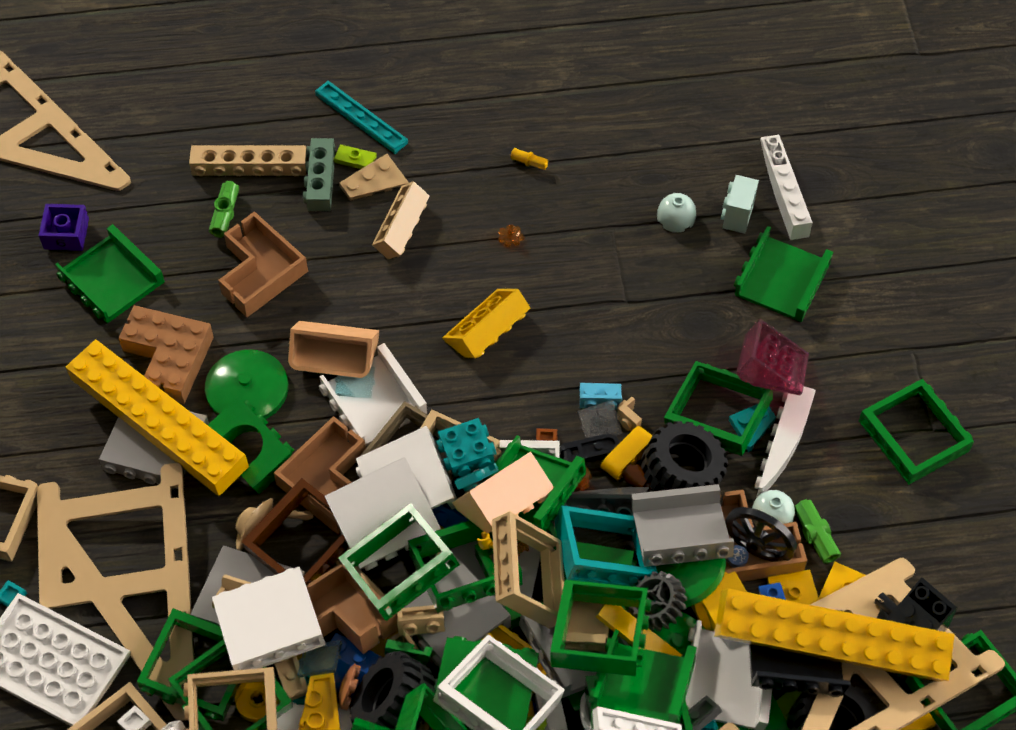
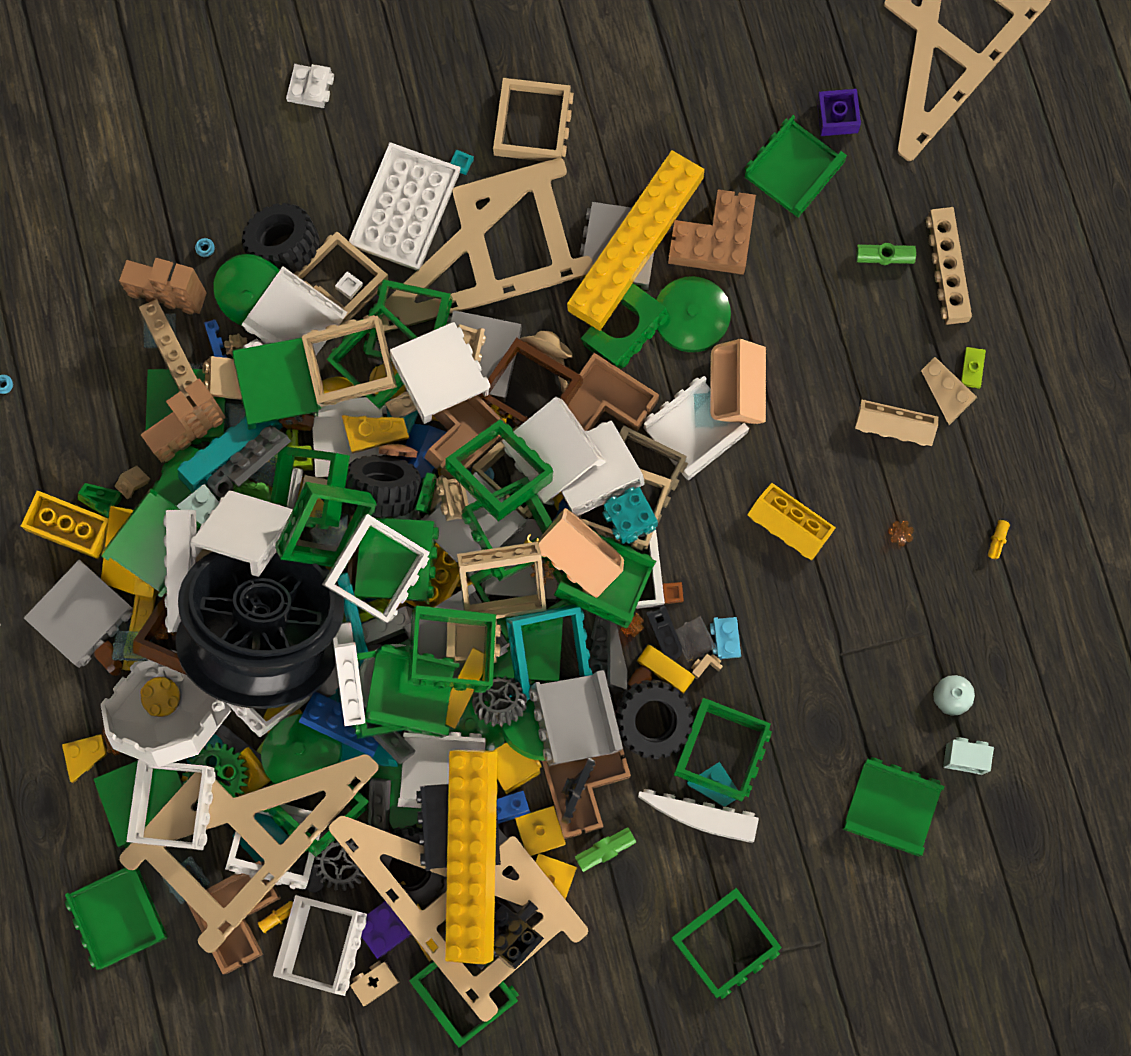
camera: 85 degrees right, 20 degrees up
medium nougat piece [218,212,308,317] -> none
clear light blue piece [297,640,343,678] -> none
sand green brick [303,138,335,211] -> none
teal tile [315,81,408,154] -> none
teal wing [455,463,499,492] -> none
medium blue tile [726,545,749,568] -> none
clear pink slope [736,319,809,396] -> none
light aqua cylinder [752,490,795,526] -> none
white slope [760,135,812,240] -> none

